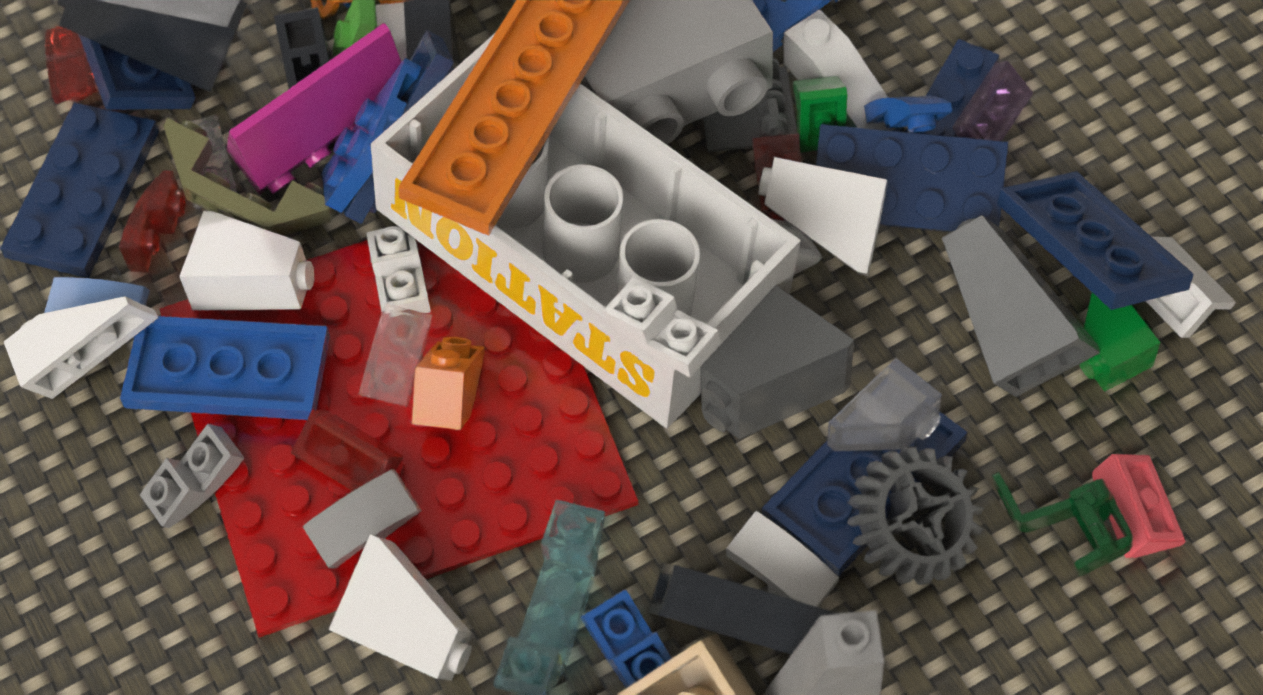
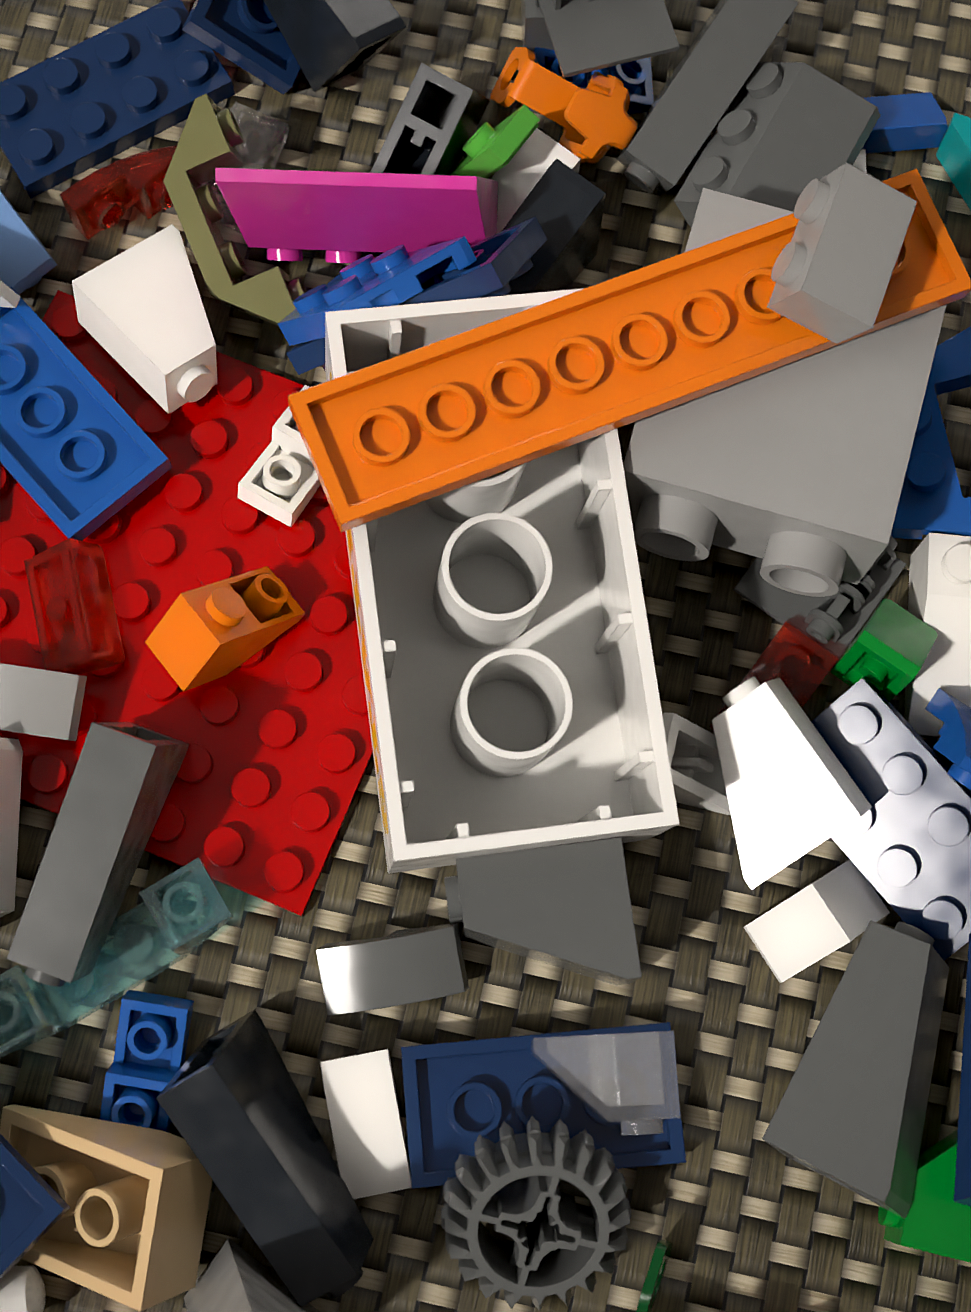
camera: 35 degrees right, 15 degrees up
clear slope [359,304,433,407] -> none
white slope [603,277,721,378] -> none
none -> dark grey slope [7,722,189,987]
none -> dark grey slope [316,923,469,1015]
none -> white slope [744,859,890,983]

